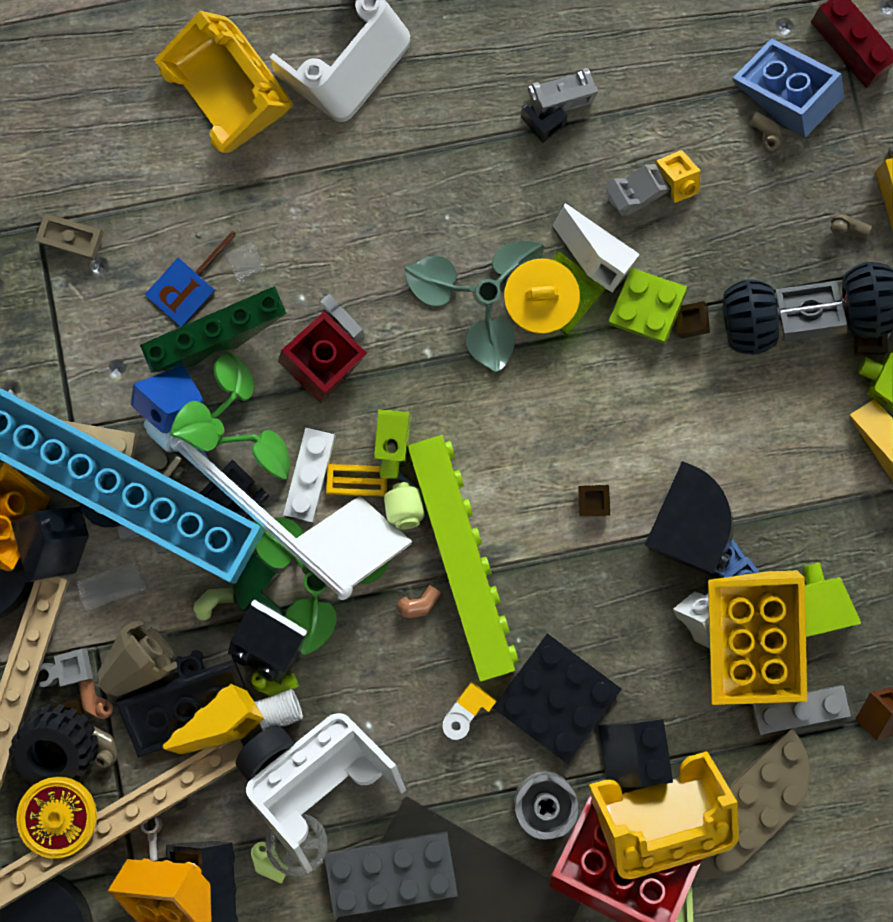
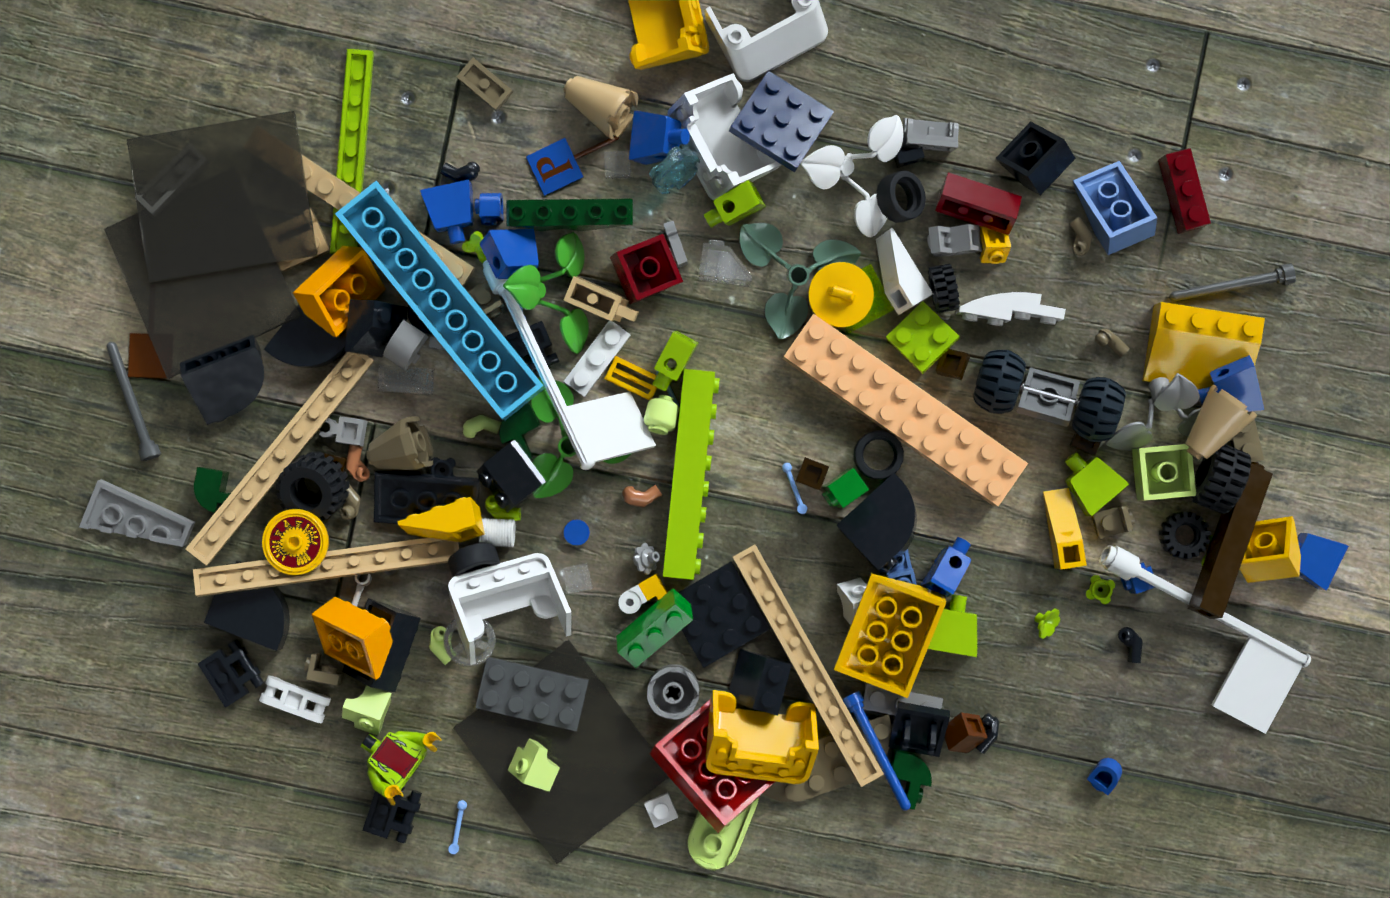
camera: 15 degrees right, 5 degrees up
none -> light grey brick [383,320,429,371]
none -> blue torso [420,180,474,244]
none -> black arm [440,162,480,182]
none -> lime piece [462,231,487,263]
none -> blue plate [475,193,504,226]
none -> clear plate [562,563,593,594]
none -> tan cone [564,76,638,139]
none -> tan hinge [564,276,639,322]
none -> blue tile [564,519,590,546]
none -> green brick [616,588,693,668]
none -> blue torso [629,111,690,165]
none -> light grey plant [633,543,660,575]
none -> clear light blue plate [649,146,700,194]
none -> white windscreen [667,73,781,200]
none -> clear slope [699,240,752,287]
none -> lime torso [704,180,766,228]
none -> plate [729,71,834,173]
none -> tan plate [733,545,884,787]
none -> light nougat brick [782,314,1028,506]
none -> light blue hinge [782,463,807,514]
none -> white plant [800,115,903,237]
none -> green brick [822,468,869,508]
none -> blue piece [842,691,911,811]
none -> black tyre [853,430,904,479]
none -> black tyre [876,171,926,223]
none -> black plate [888,701,950,757]
none -> dark green brick [890,749,932,810]
none -> blue torso [920,537,971,597]
none -> black tyre [928,264,960,313]
none -> dark red brick [935,172,1022,235]
none -> white slope [956,292,1066,326]
none -> black slope [996,121,1076,196]

